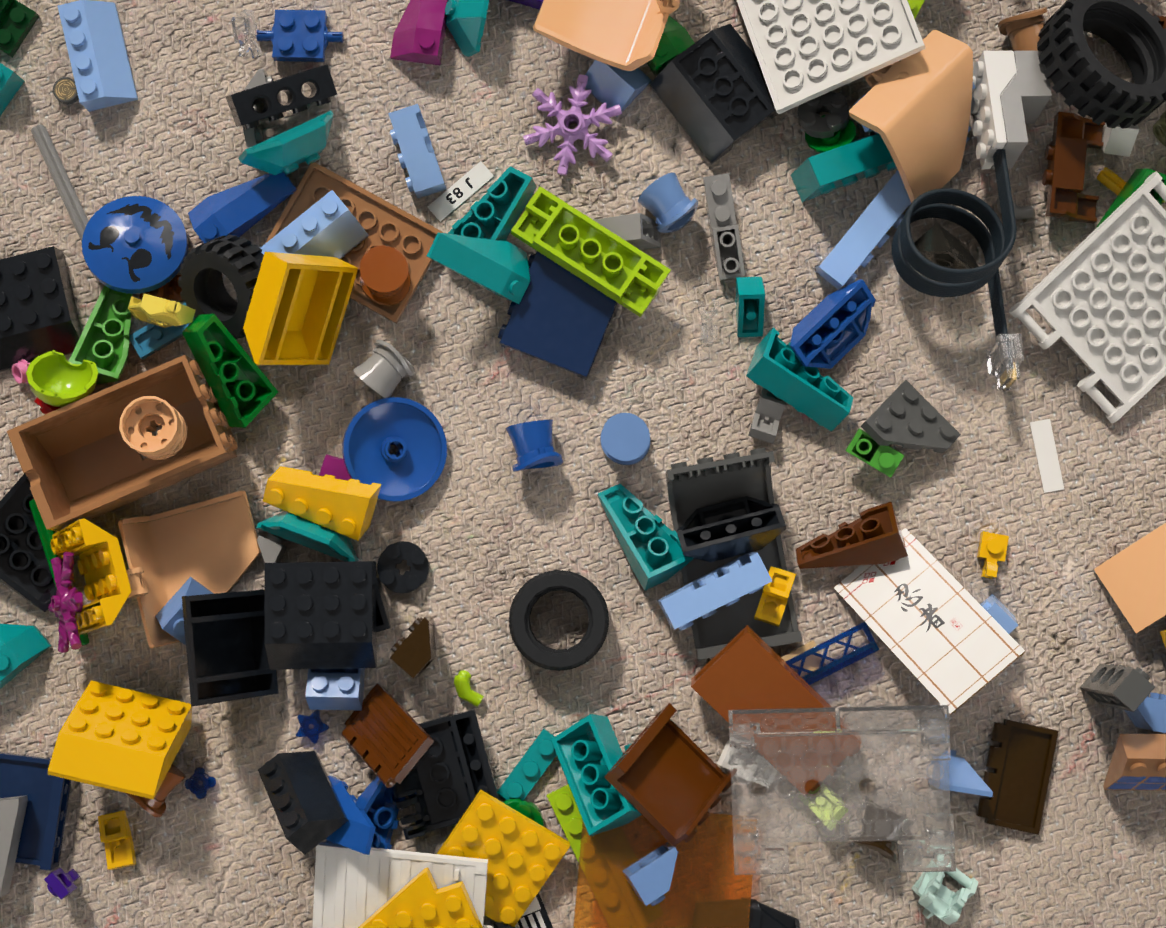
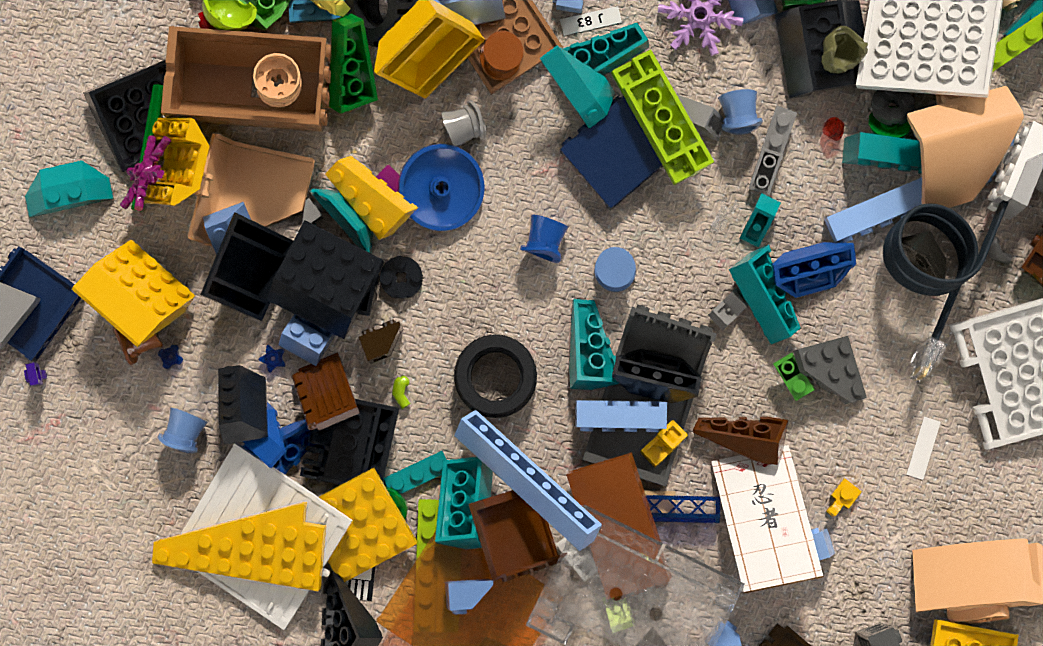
camera: 30 degrees right, 0 degrees up
yellow slope [98,810,136,870] -> none
none -> medium blue hat [158,408,208,454]
none -> light blue brick [454,410,602,551]
none -> olive hair [822,26,868,73]
none -> clear red tile [822,117,844,141]

